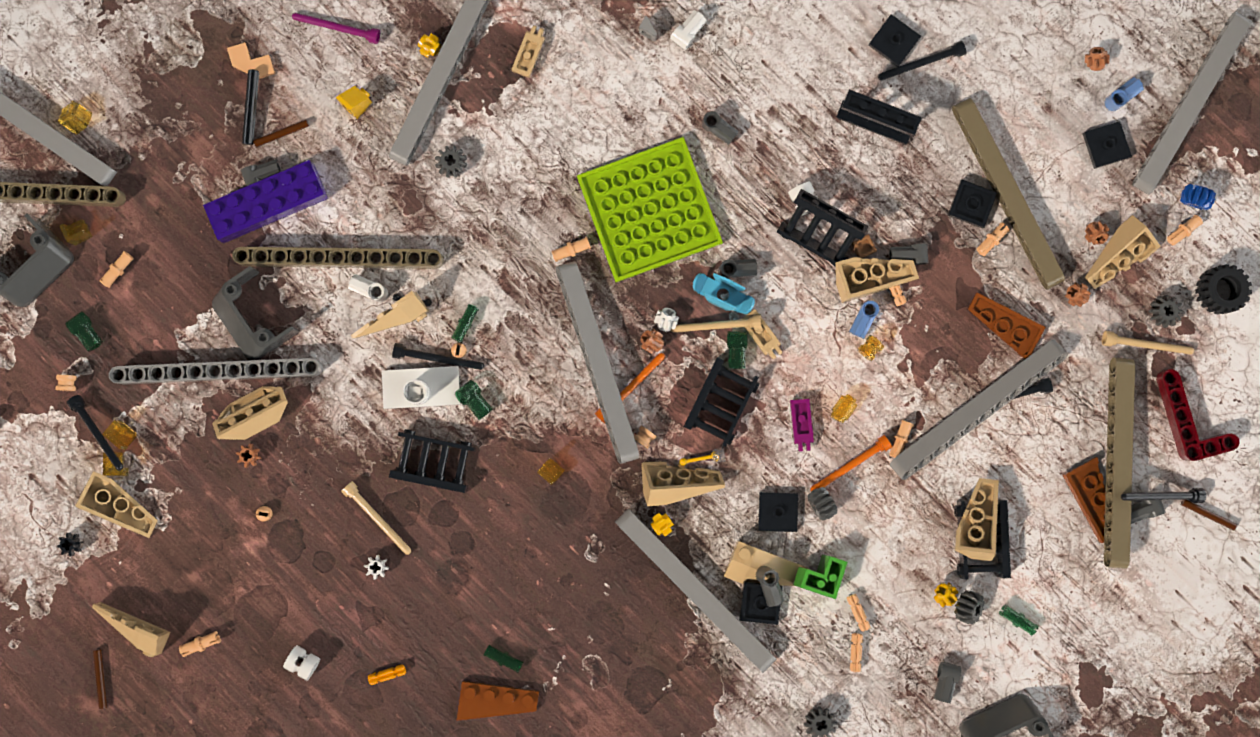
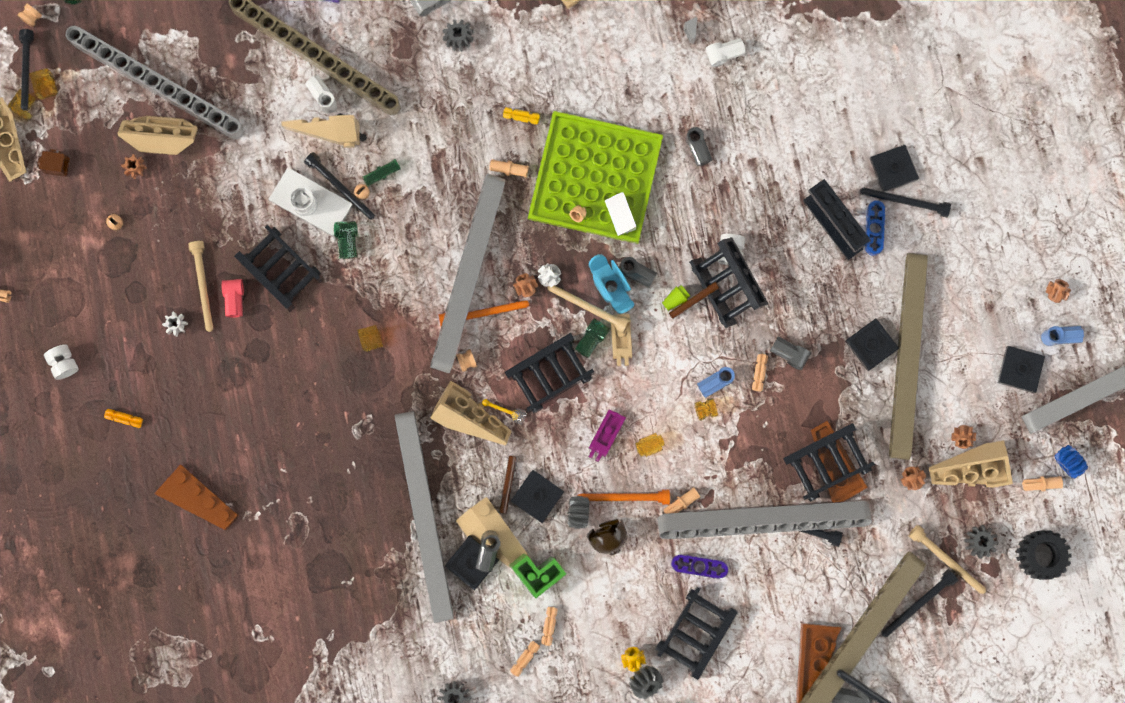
camera: 35 degrees right, 5 degrees down
dark grey windscreen [212,266,300,360] -> none
clear green pin [484,645,524,673] -> none
yellow gear [650,513,674,536] -> none
tan wedge [835,257,919,303] -> none
medium nougat tile [851,234,877,259] -> none
tan wedge [955,478,999,561] -> none
light nougat axle [977,223,1010,256] -> none
dark red beam [1156,369,1240,461] -> none
none -> reddish brown brick [38,149,70,177]
none -> coral piece [222,279,244,318]
none -> reddish brown bar [499,456,516,514]
none -> yellow axle [503,107,540,124]
none -> light nougat hinge [570,205,586,222]
none -> dark brown cylinder [587,519,627,555]
none -> white slope [605,192,636,236]
none -> lime cone [661,285,690,311]
none -> reddish brown bar [669,281,720,319]
none -> dark purple beam [671,555,728,579]
none -> black fence [783,423,875,502]
none -> blue beam [865,200,885,256]
none -> black piece [881,569,959,638]

